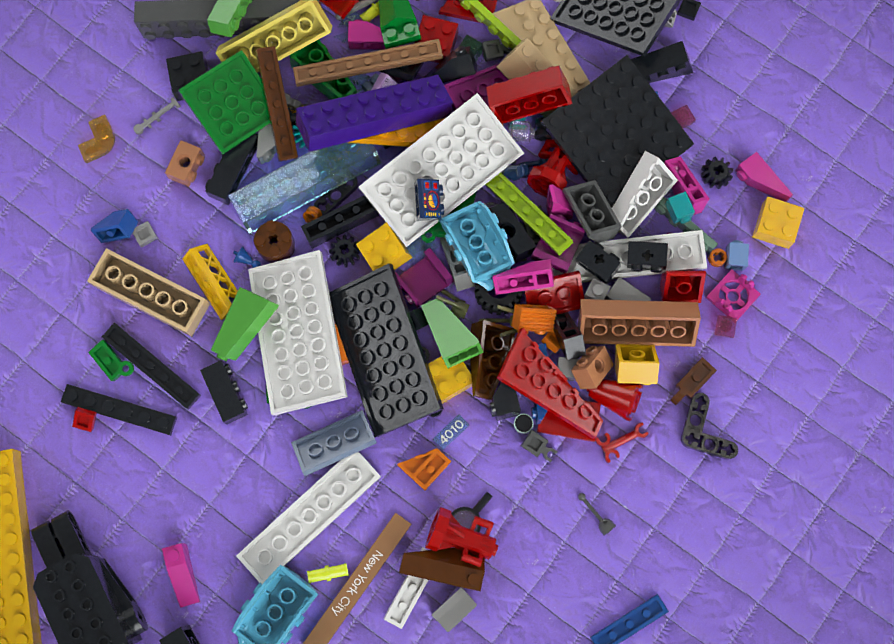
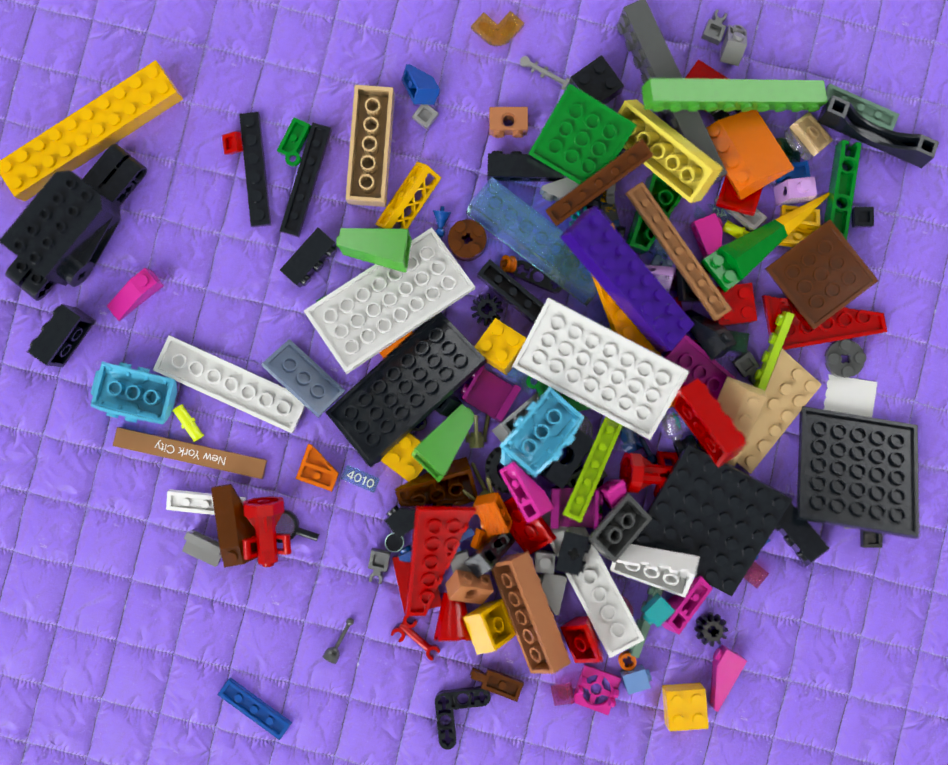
camera: 65 degrees right, 10 degrees up
dark blue slope [414,179,444,221] -> none
black brick [627,241,668,273] -> none

